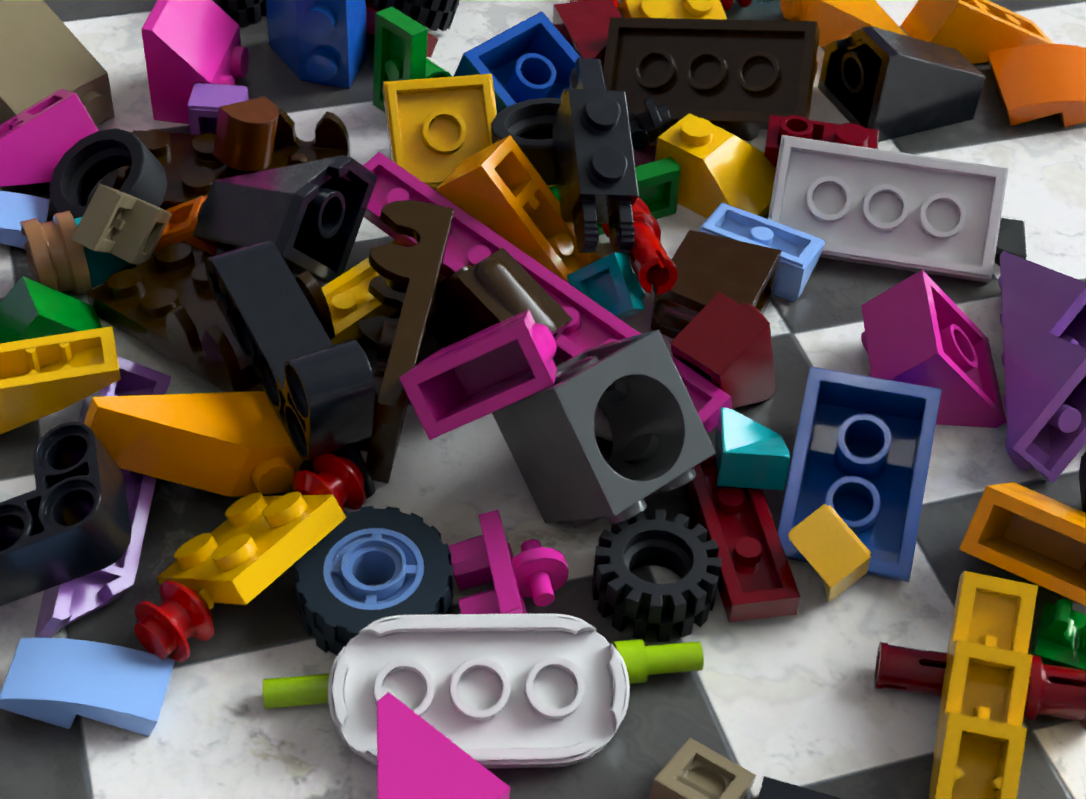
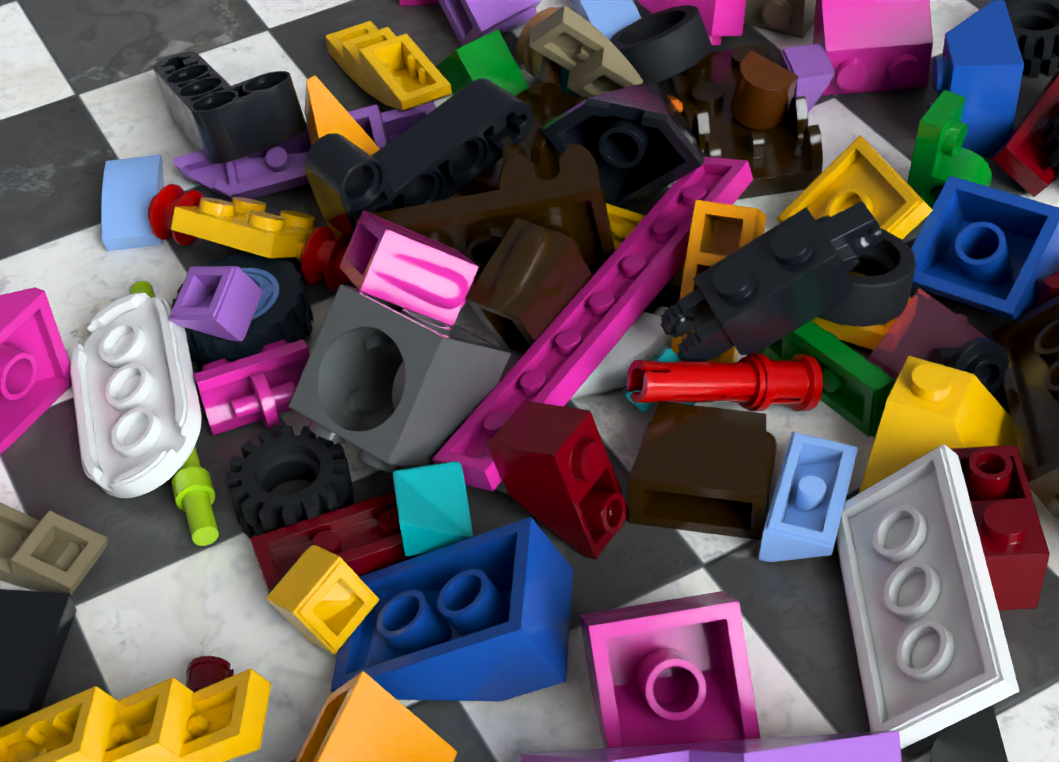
camera: 85 degrees right, 0 degrees up
none -> medium lavender slope [168,266,264,341]

